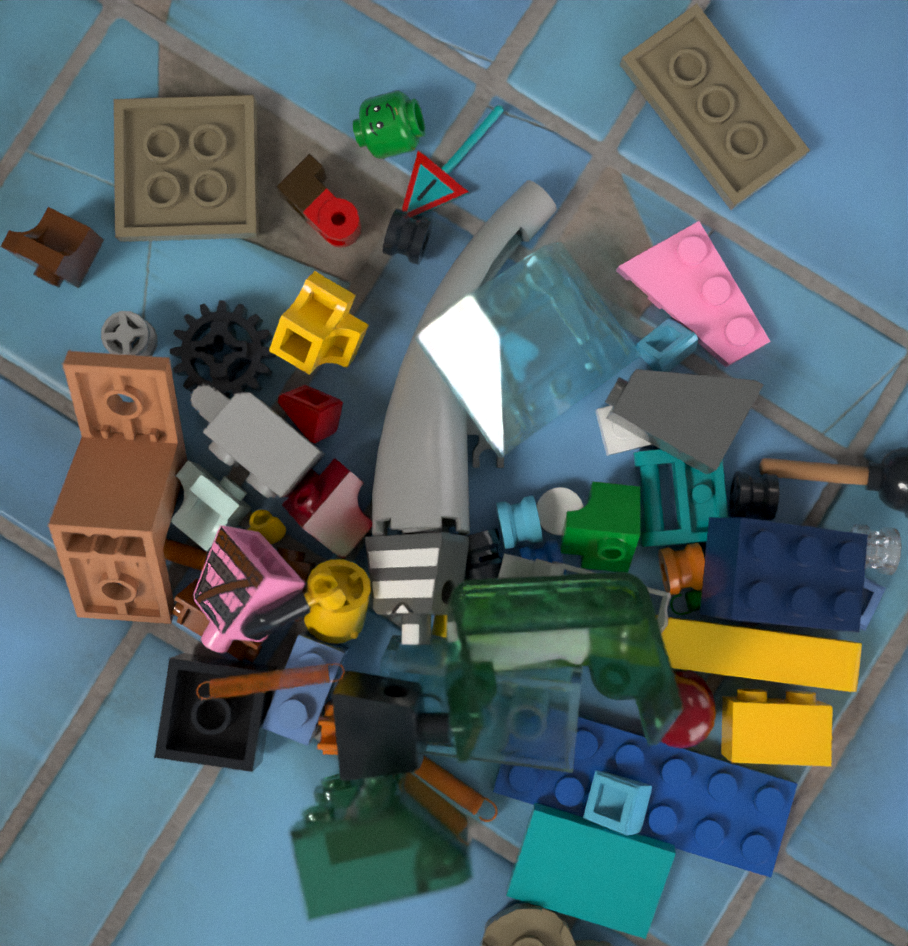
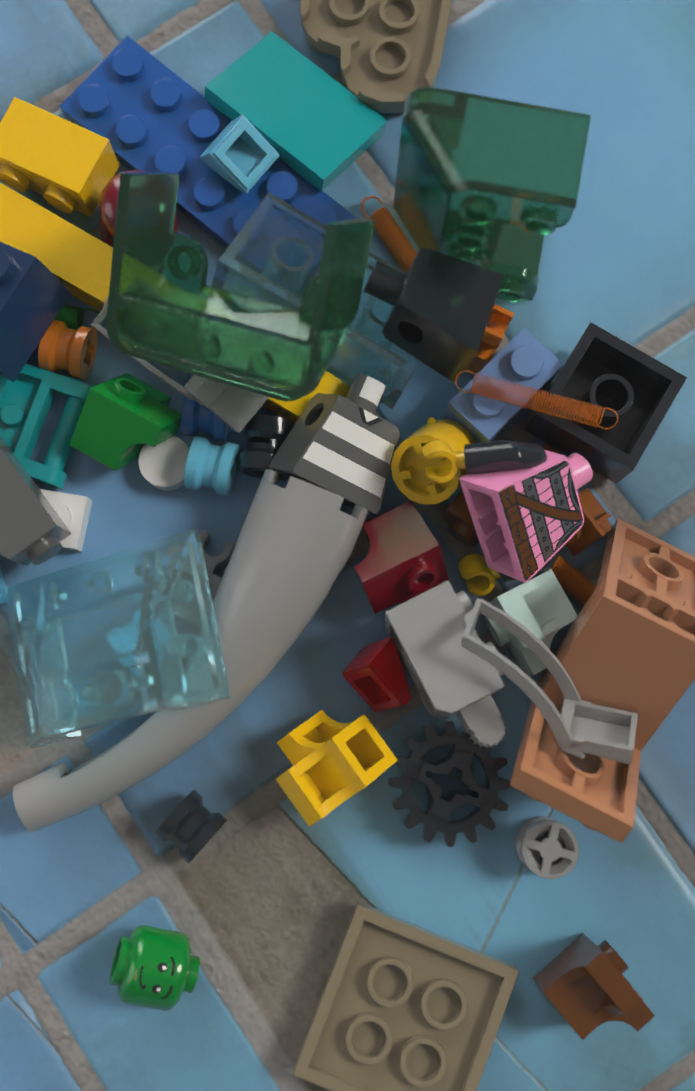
camera: 165 degrees left, 5 degrees down
leg [276,153,361,248] -> none
piece [402,105,504,218] -> none
none -> light grey piece [461,598,638,765]

